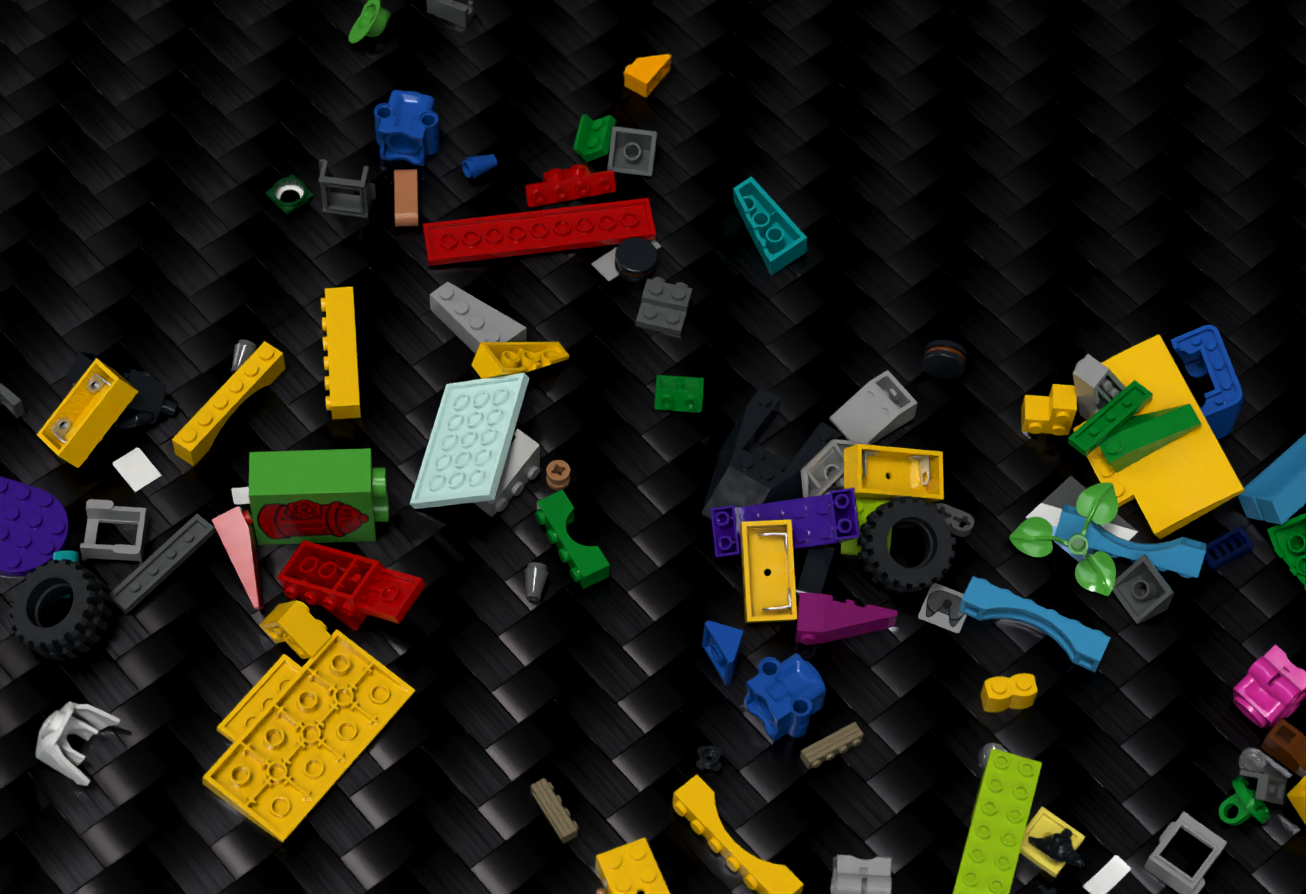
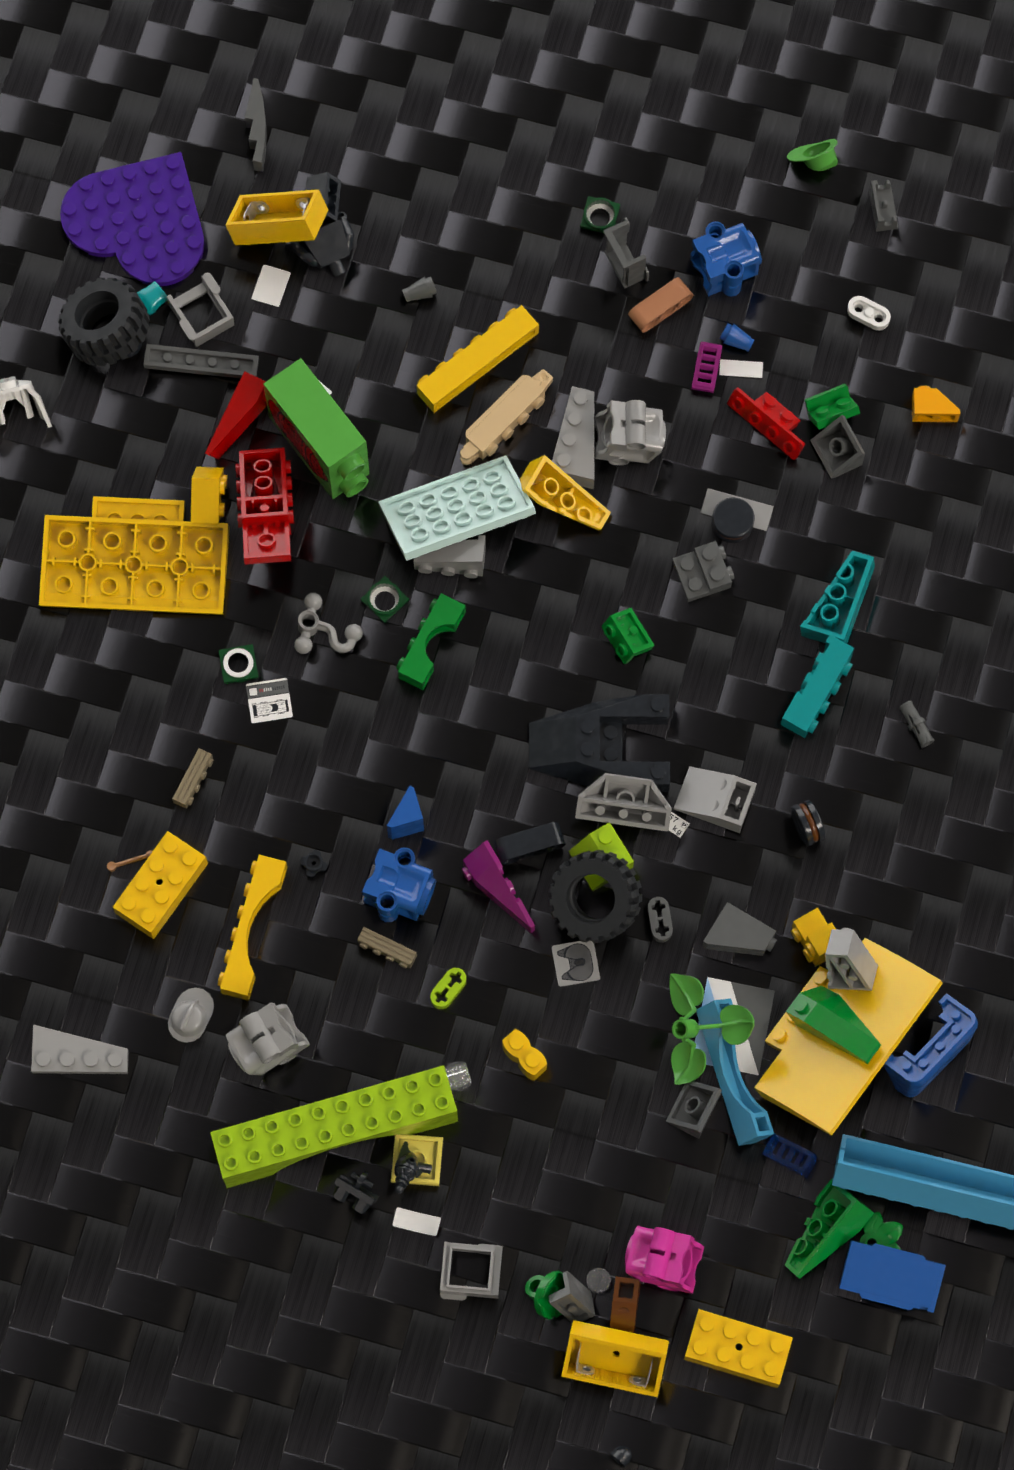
camera: 60 degrees right, 15 degrees up
yellow arch [172,341,286,466] -> none
red plate [423,198,656,266] -> none
dark grey cone [524,562,549,601] -> none
medium nougat wheel [546,460,570,490] -> none
dark purple slope [711,488,860,558] -> none
yellow piece [740,519,797,624] -> none
yellow piece [844,444,944,504] -> none
dark azure arch [958,576,1111,672] -> none
green plate [1068,380,1153,457] -> none
none -> piece [219,644,258,684]
none -> sticker [246,678,293,723]
none -> light grey piece [294,593,363,654]
none -> dark green piece [360,576,409,623]
none -> lime beam [430,968,466,1009]
none -> tan hinge [460,369,553,466]
none -> light grey piece [595,400,666,465]
none -> magenta slope [691,342,722,393]
none -> dark grey slope [702,902,777,956]
none -> white sticker [719,359,763,378]
none -> teal wedge [781,635,854,738]
none -> white plate [847,296,891,330]
none -> dark grey pin [899,700,935,748]

